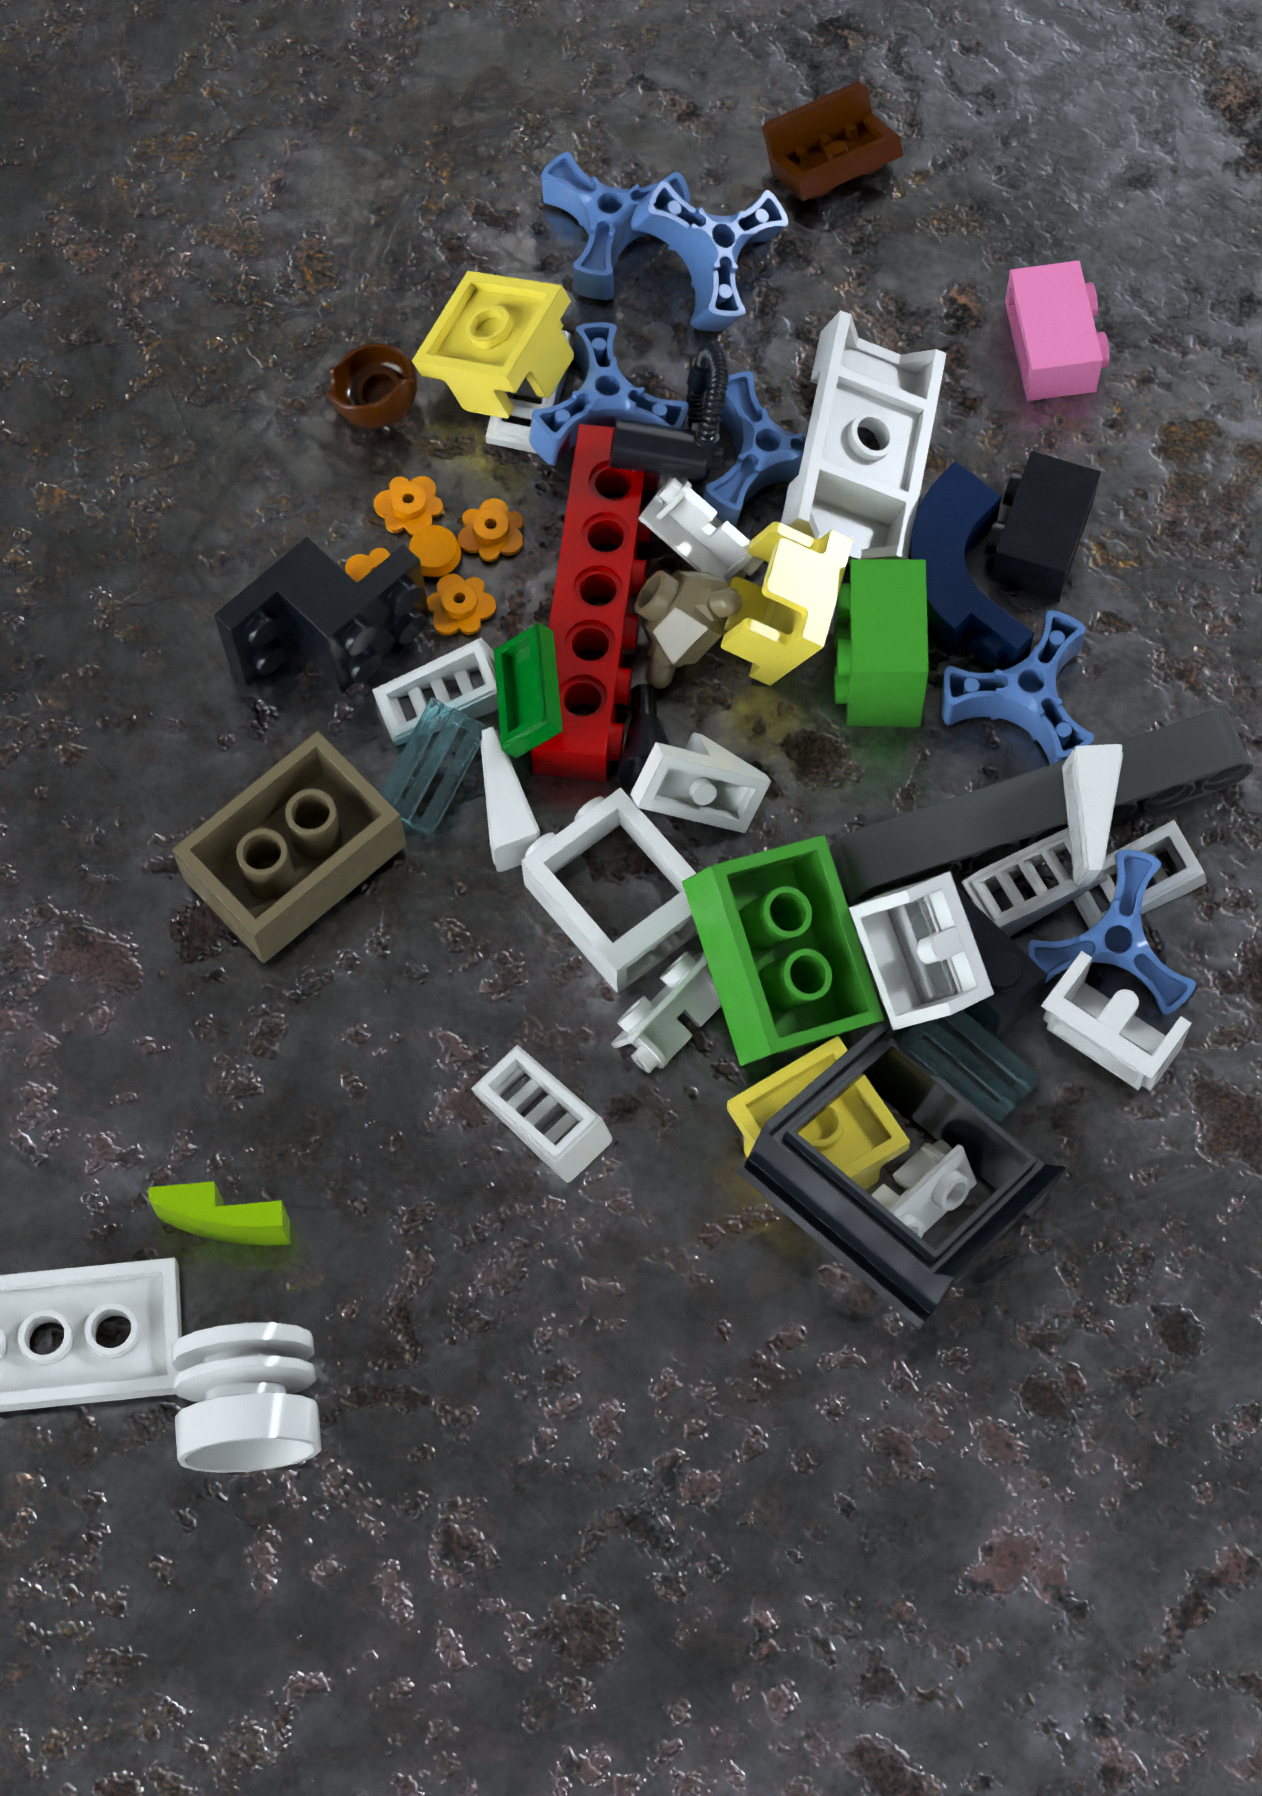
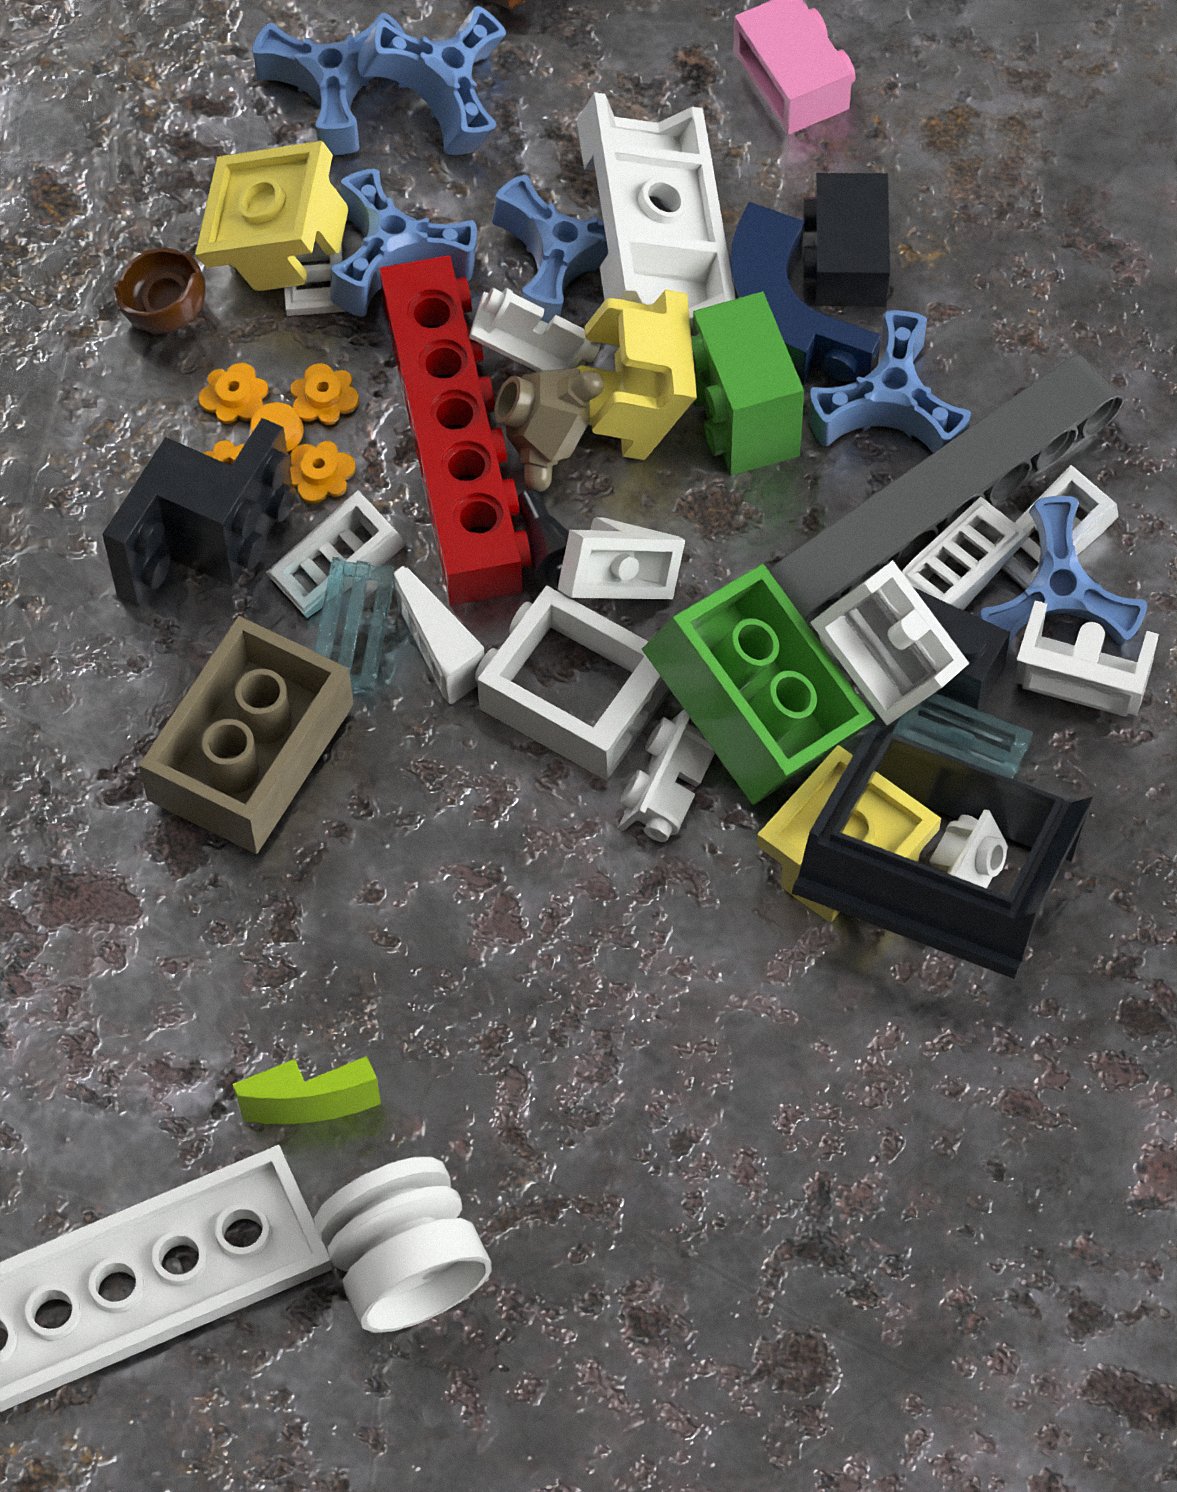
camera: 20 degrees left, 5 degrees down
white slope [471,1045,612,1183] -> none
green tile [493,622,563,758] -> none
black piece [609,342,729,486] -> none
white slope [1062,744,1123,887] -> none

